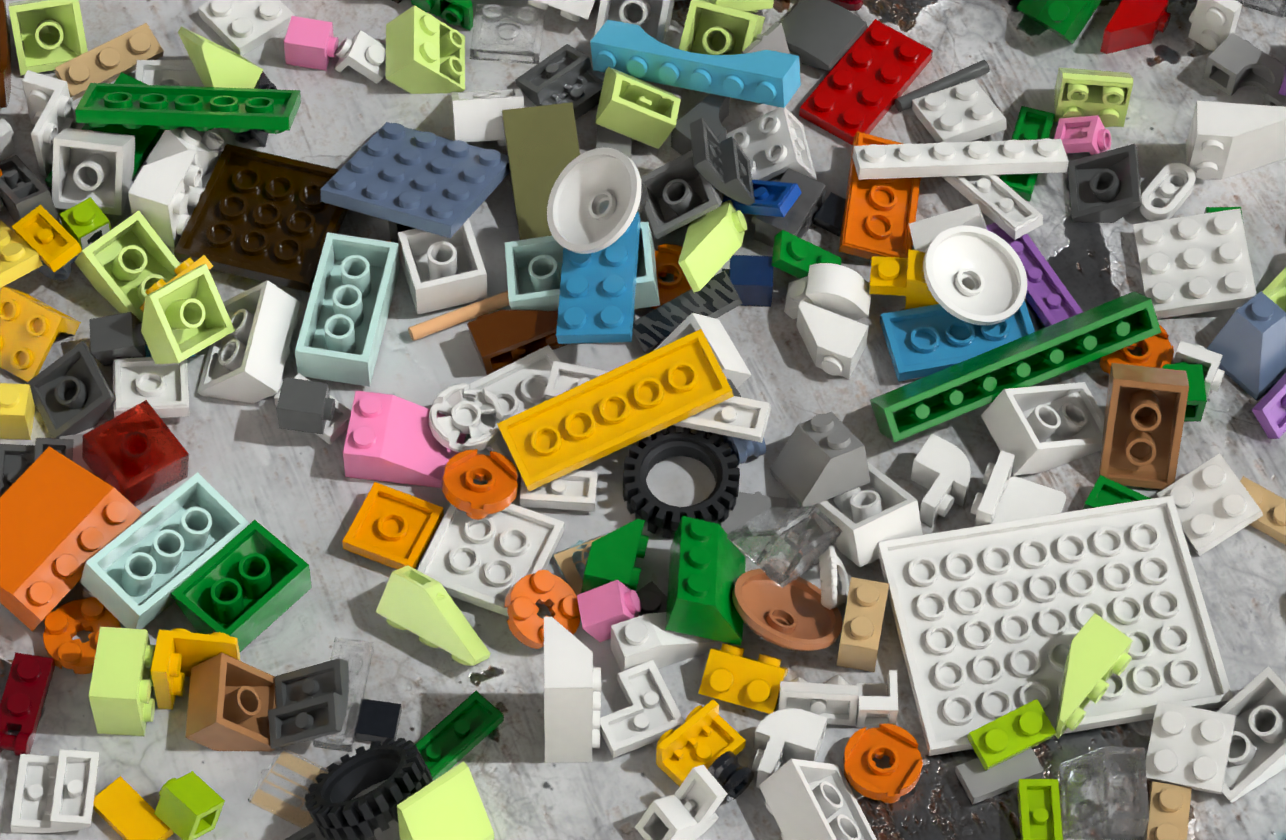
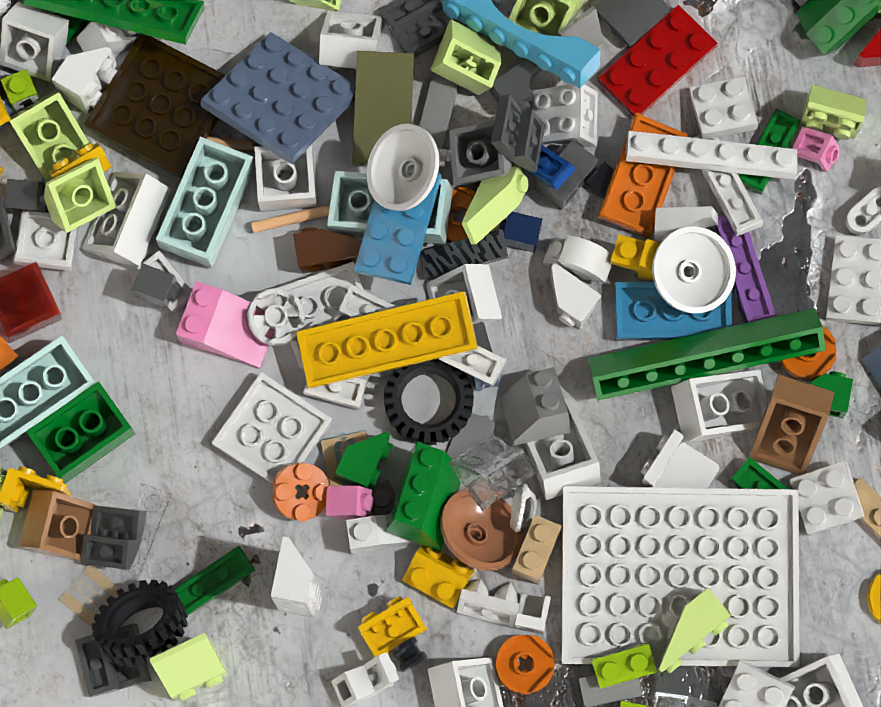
camera: 15 degrees right, 20 degrees up
light orange plate [342,482,444,569] -> none
black tile [355,699,402,743] -> none
yellowish green slope [376,565,491,666] -> none
orange plate [442,449,518,520] -> none
white plate [600,660,685,758] -> none
white brick [752,708,827,789] -> none
green plate [771,230,842,279] -> none
dark grey bar [894,60,990,112] -> none
white brick [911,434,971,527] -> none
dark grey slope [1068,144,1142,223] -> none
white bracket [1173,341,1225,399] -> none

